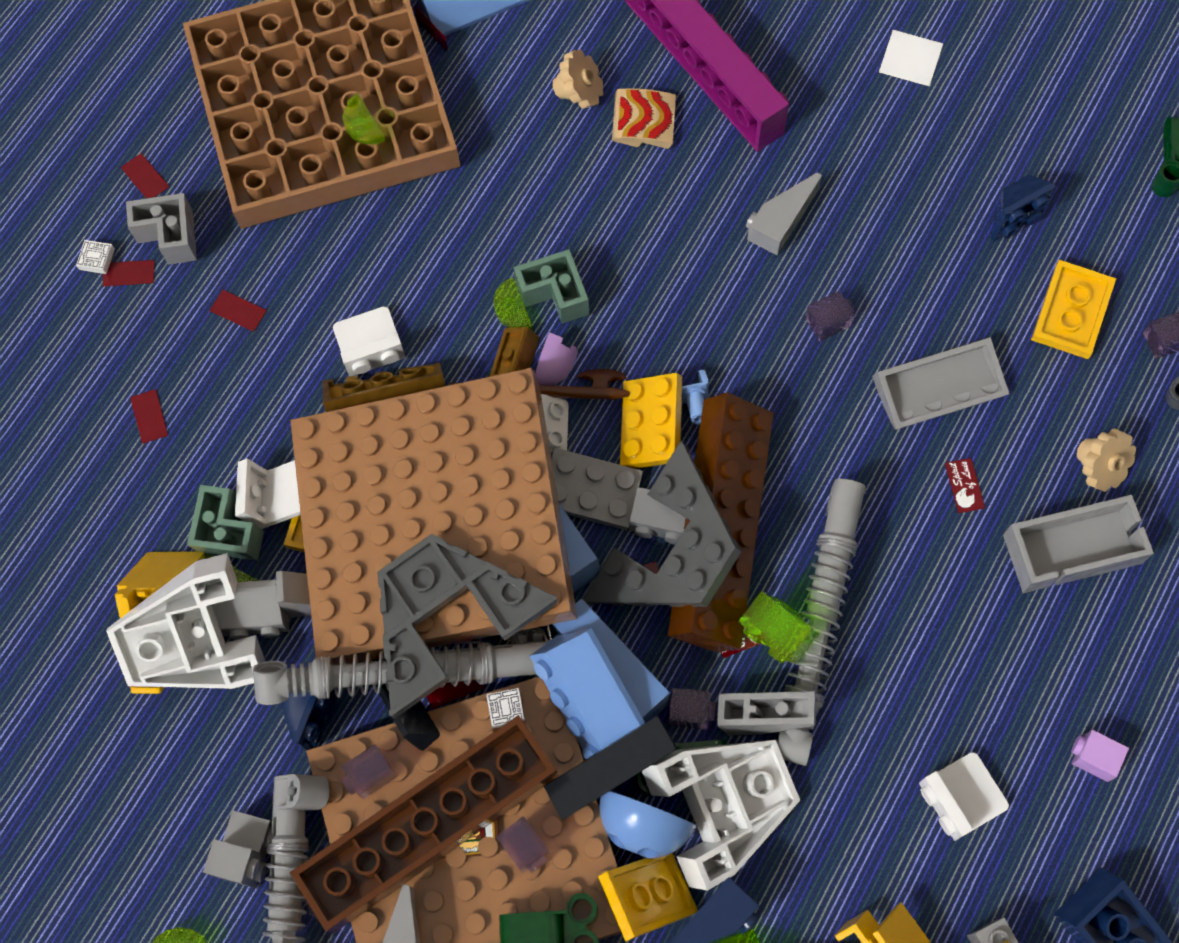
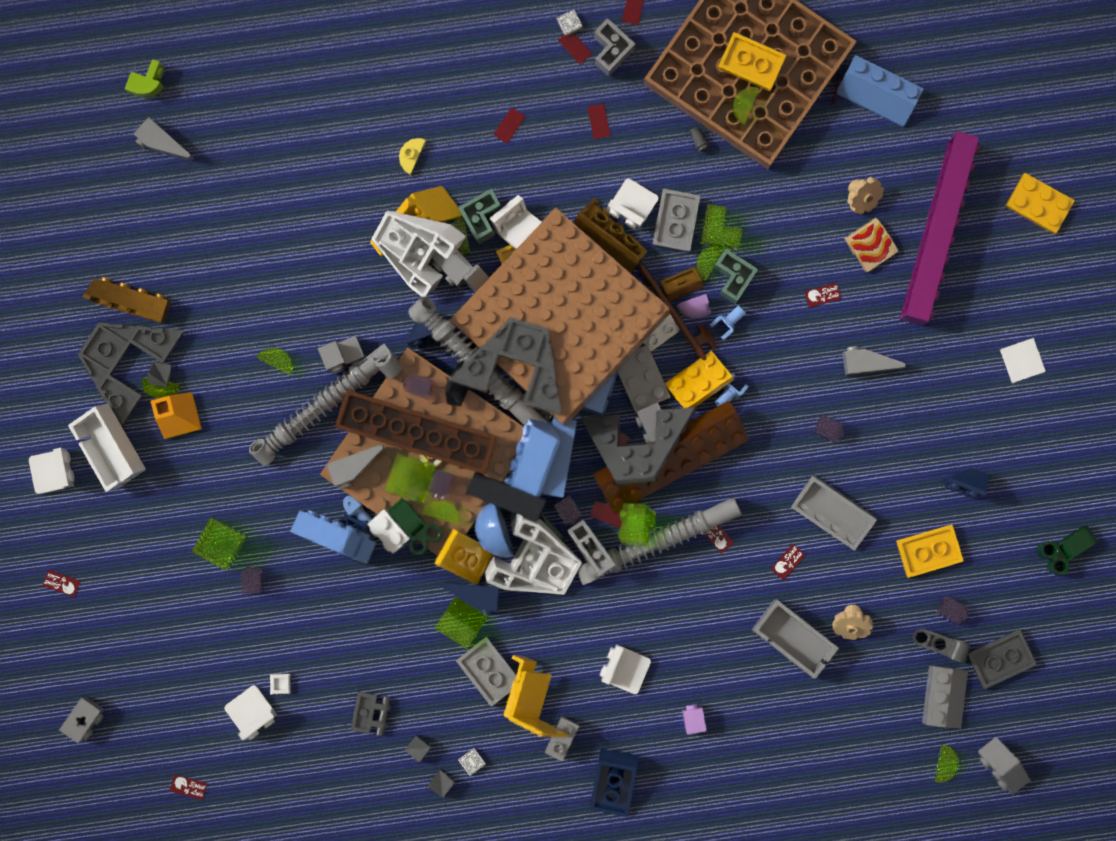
camera: 50 degrees right, 15 degrees up
white tile [486,688,525,728] -> none
none -> clear neon green slope [385,453,436,504]
none -> light yellow plate [399,138,426,175]
none -> clear neon green plate [422,500,460,525]
none -> dark red sticker [590,500,627,528]
none -> light grey plate [652,189,700,252]
none -> dark grey pin [688,127,709,152]
none -> clear neon green brick [700,204,742,251]
none -> dark red sticker [705,525,734,554]
none -> light blue piece [710,305,746,341]
none -> yellow plate [718,32,786,91]
none -> dark red sticker [804,283,841,308]

